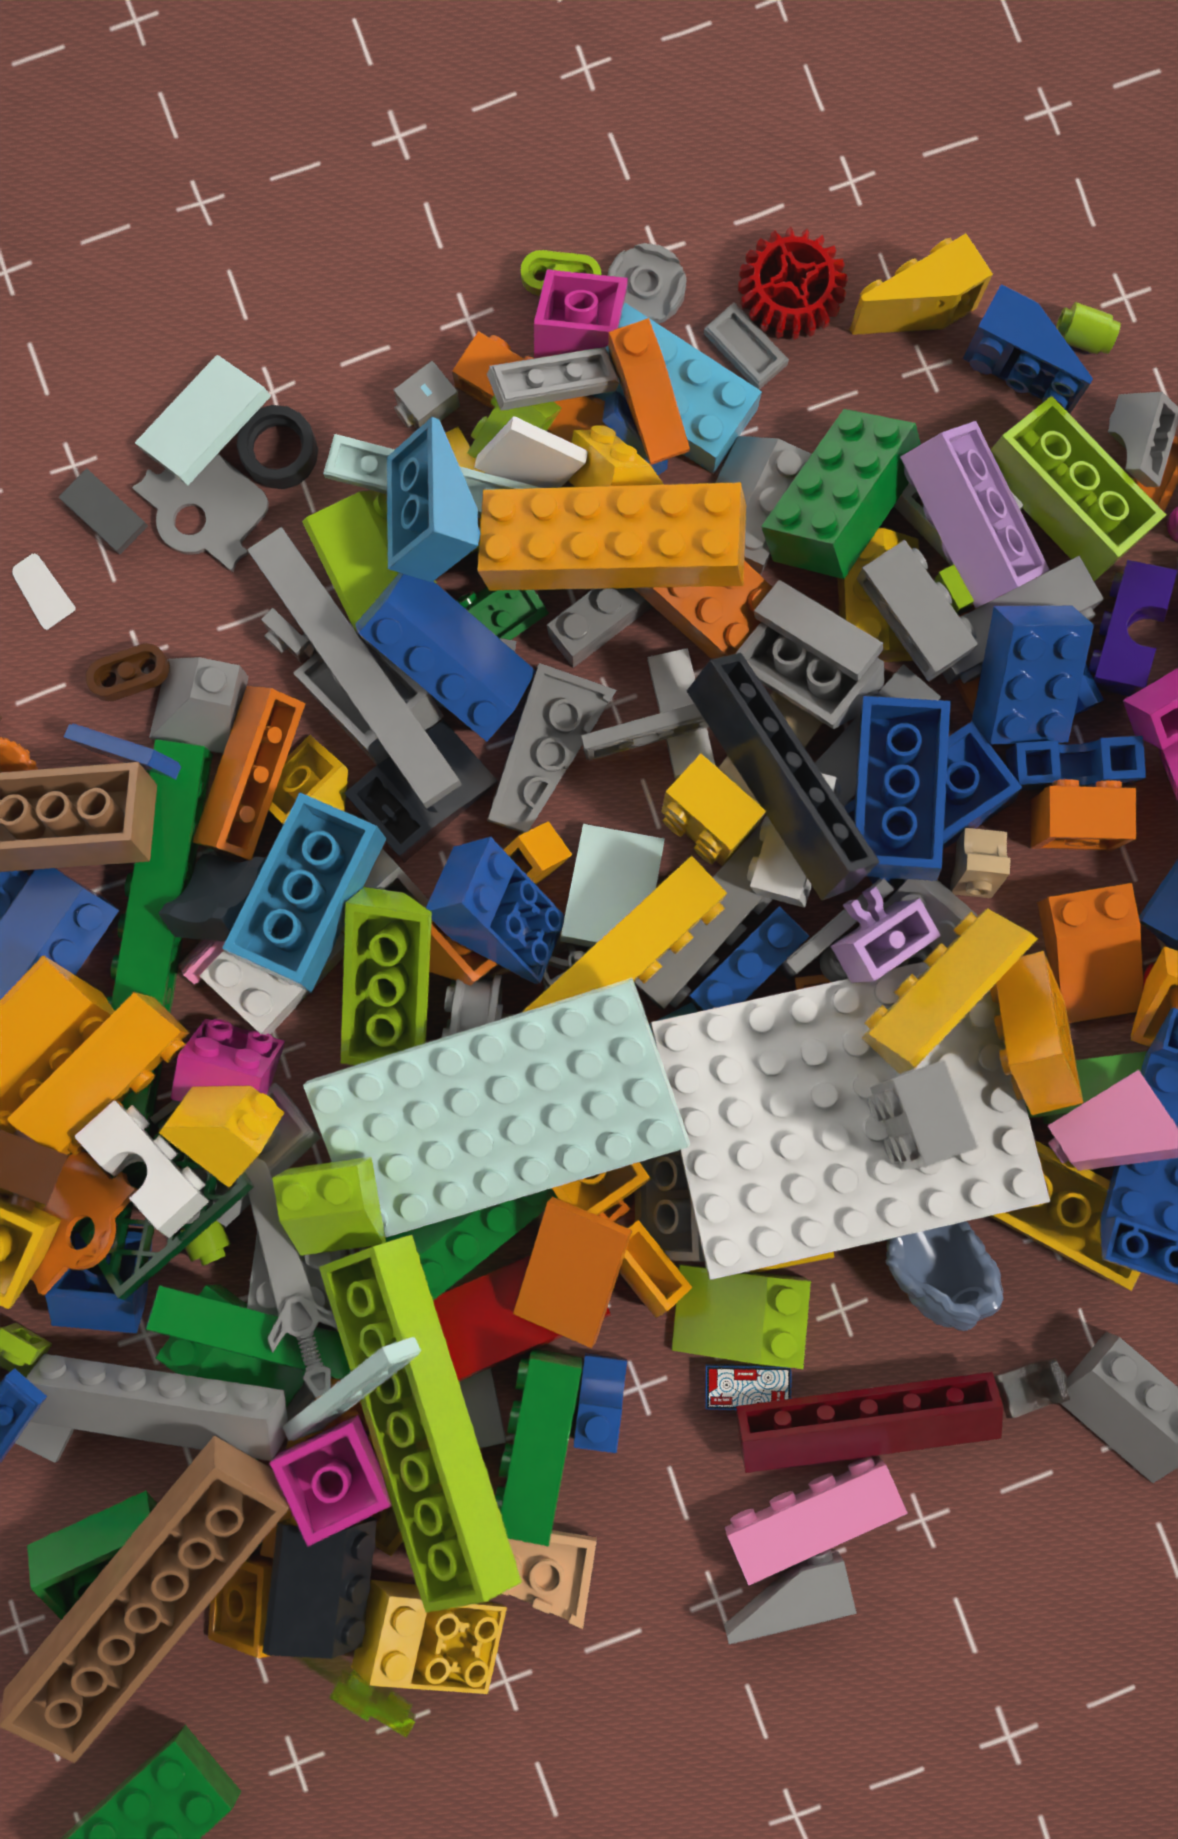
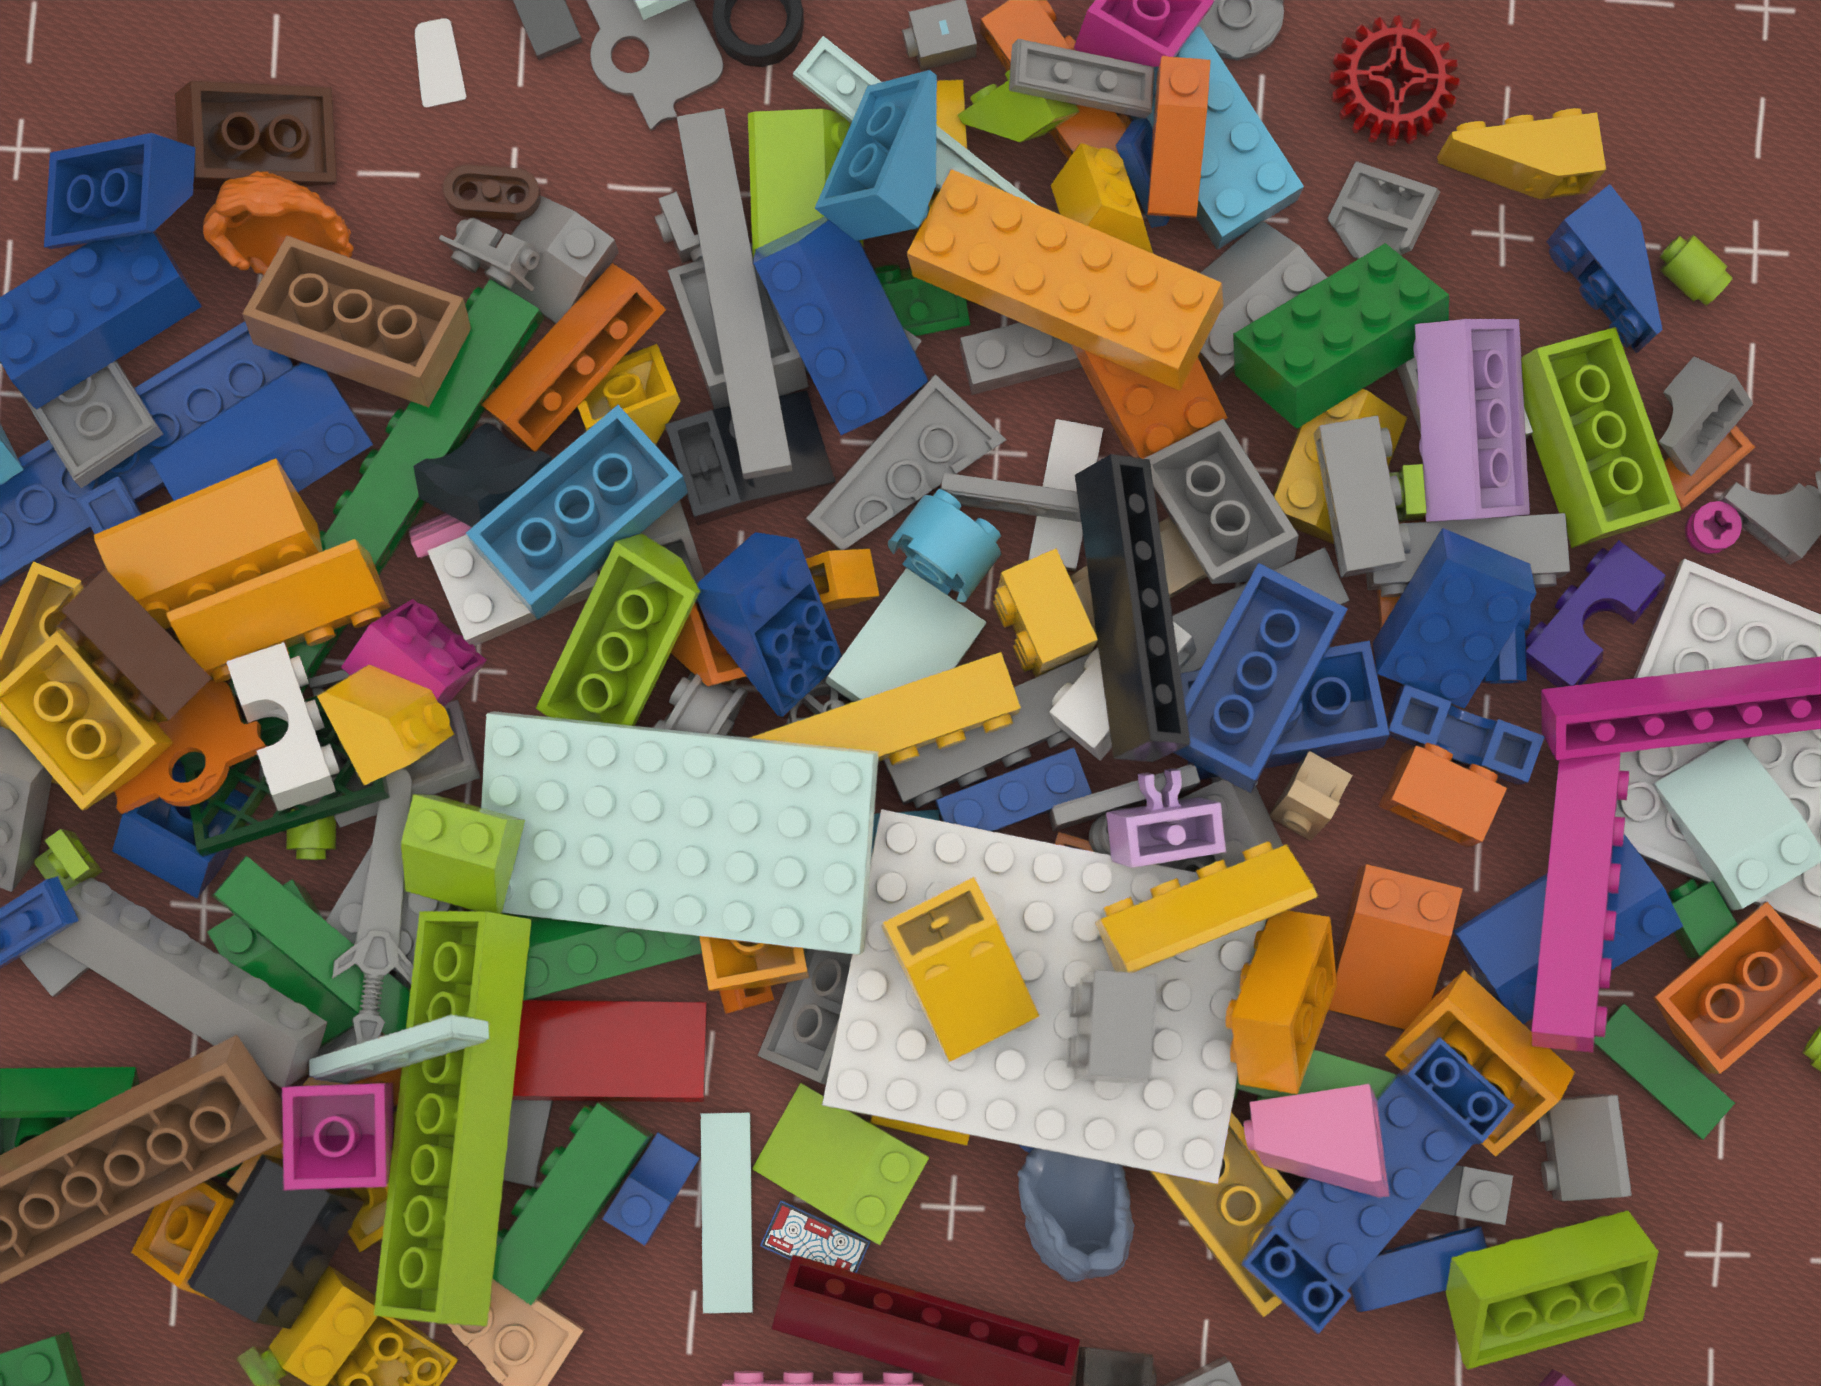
camera: 20 degrees right, 0 degrees up
blue tile [64,723,181,779] -> none
white tile [474,416,588,488] -> none
orange tile [513,1197,633,1348] -> none
light orange brick [619,1220,693,1318] -> none
light grey tile [704,302,789,390] -> none
light grey tile [754,580,883,681] -> none
none -> light grey hinge [439,218,540,291]
none -> light aqua tile [701,1112,753,1313]
none -> yellow slope [881,877,1040,1062]
none -> medium azure brick [888,489,1001,602]
none -> light grey slope [1327,161,1440,259]

